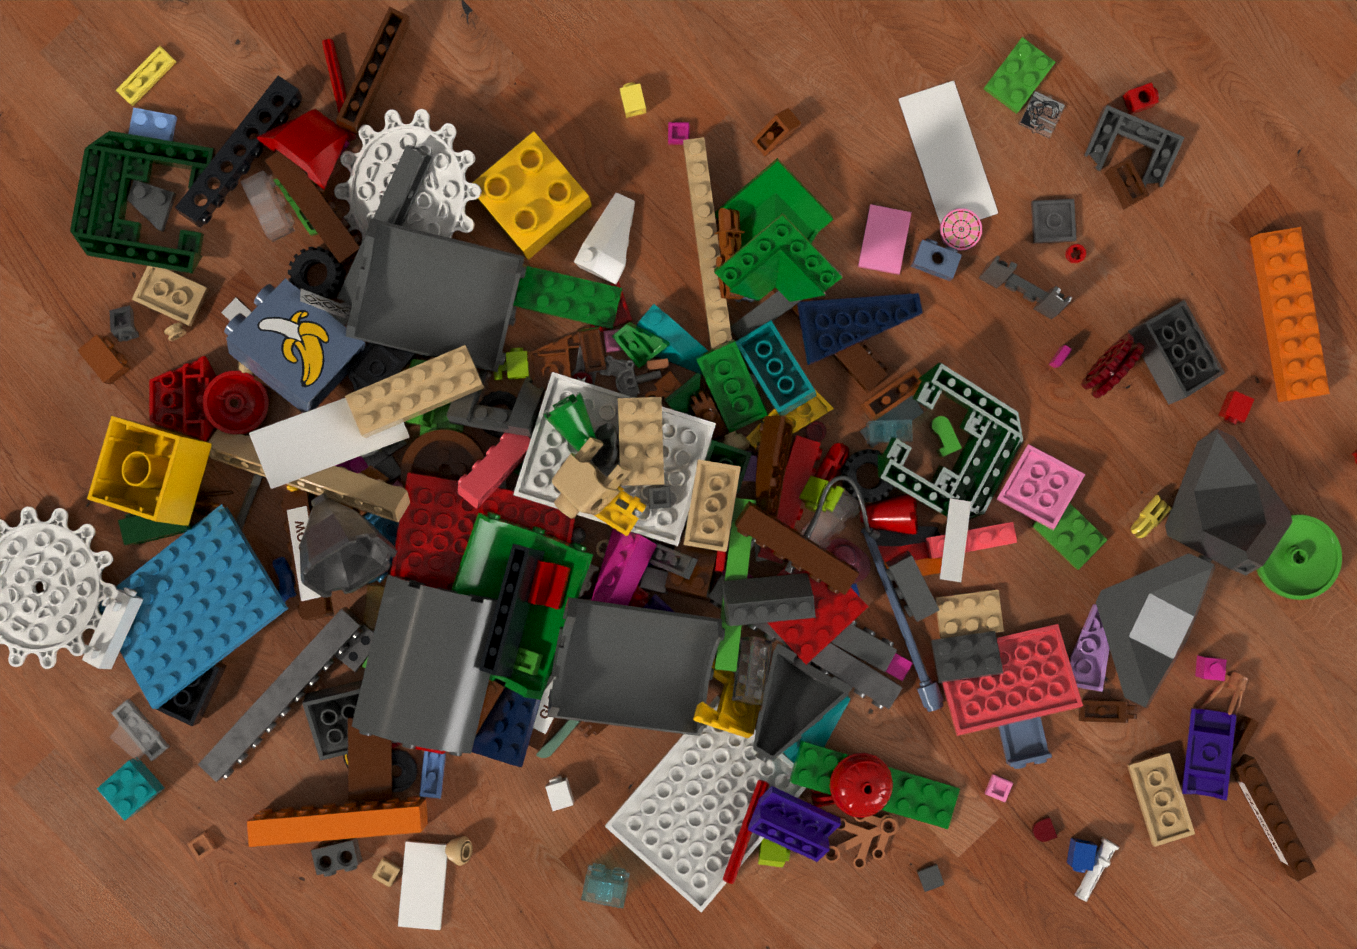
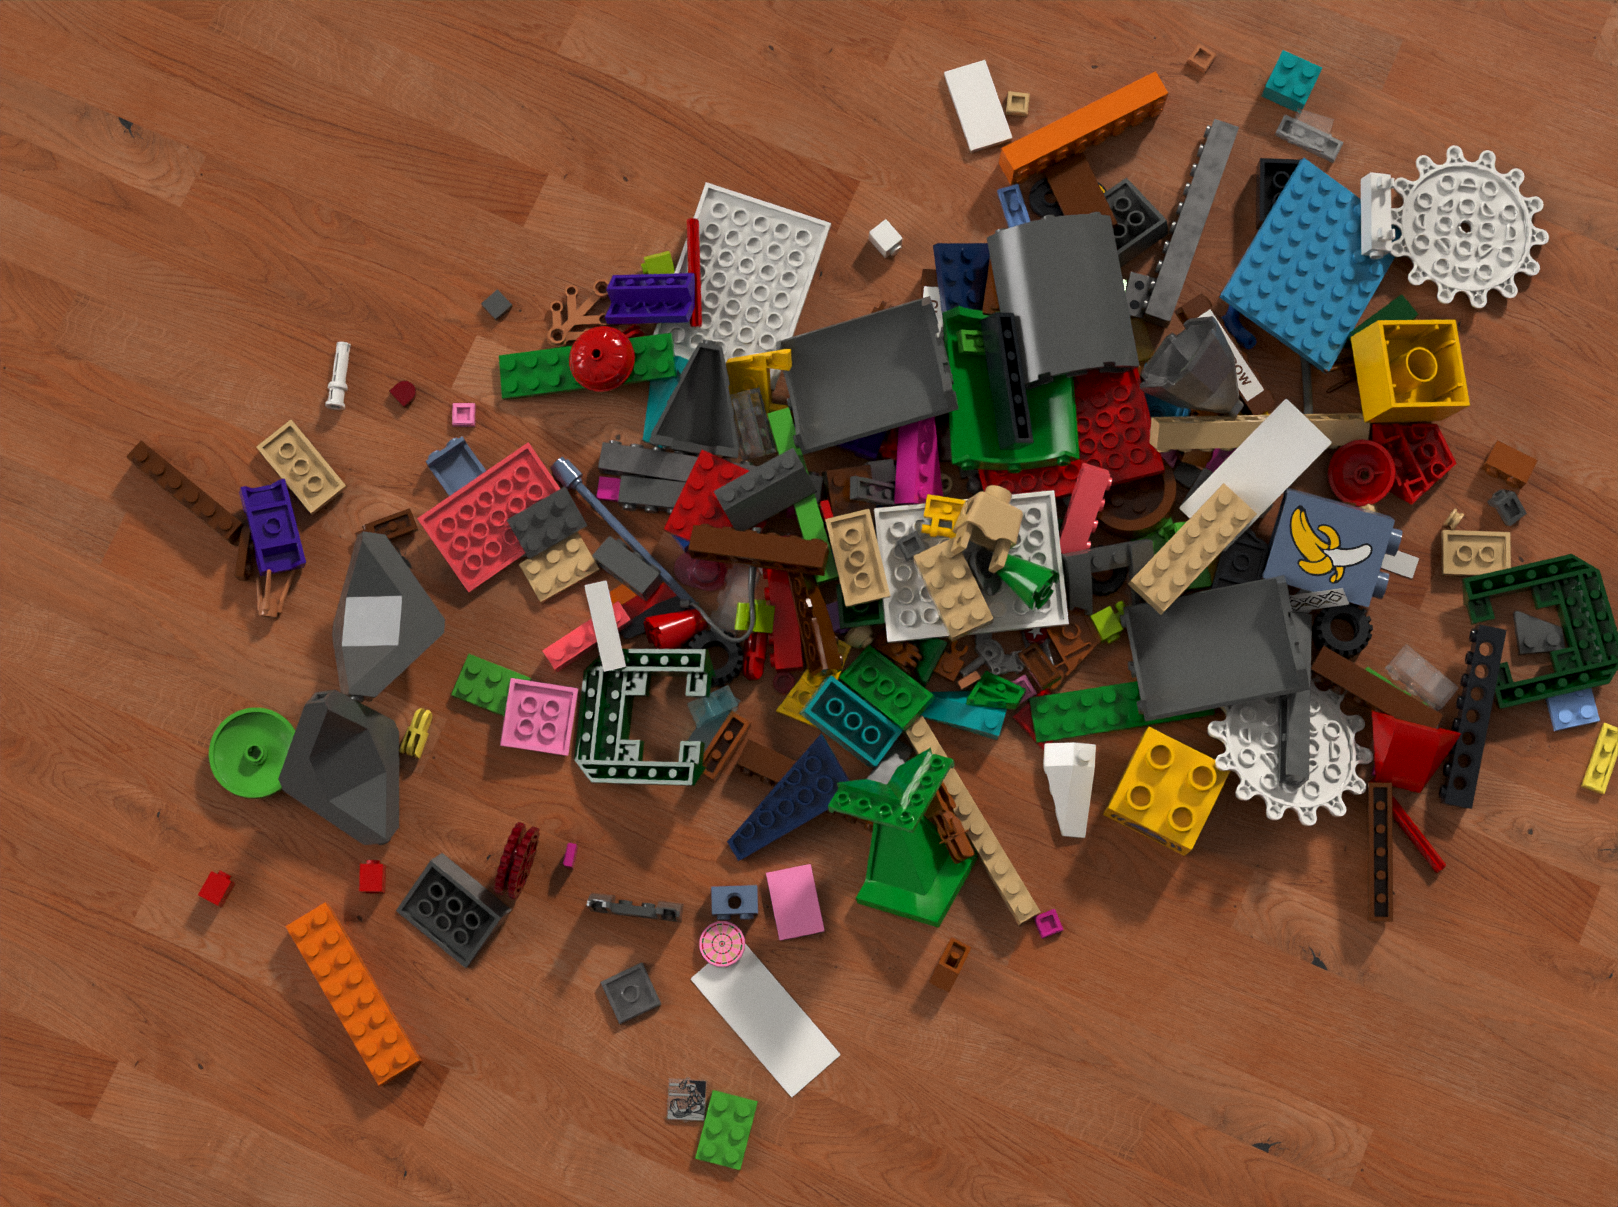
camera: 155 degrees right, 10 degrees down
dark grey brick [311,838,363,877] -> none
tan cone [445,836,472,866] -> none
red panel [528,560,571,609] -> none
sand green piece [536,720,580,758] -> none
clear light blue brick [581,863,630,909] -> none
light yellow brick [620,82,646,118] -> none
bright green leg [929,416,962,458] -> none
red bush [1065,244,1086,264] -> none
blue brick [1067,838,1097,873] -> none
lavender wing [1069,604,1110,692] -> none
dark grey wedge [1084,105,1185,187] -> none
reddish brown panel [1105,158,1149,209] -> none
red brick [1122,82,1159,115] -> none
dark pink brick [1195,655,1227,681] -> none

